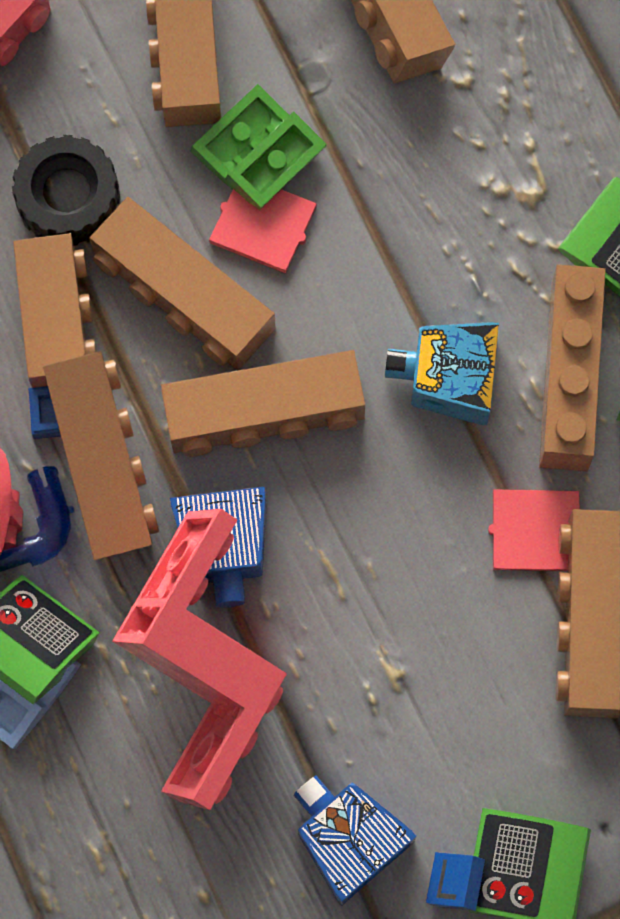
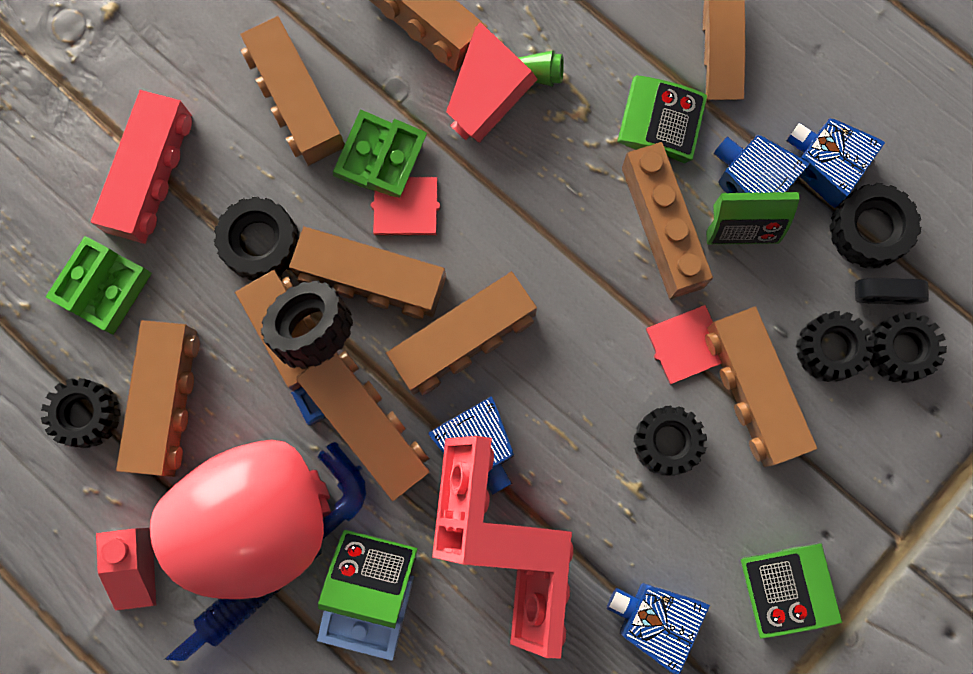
camera: 20 degrees left, 5 degrees up
torso [385,322,499,426] -> none
blue tile [426,852,485,911] -> none
none -> black tyre [261,281,353,369]
none -> coral slope [446,22,538,143]
none -> bright green cone [518,50,564,87]
none -> black tyre [633,405,707,476]

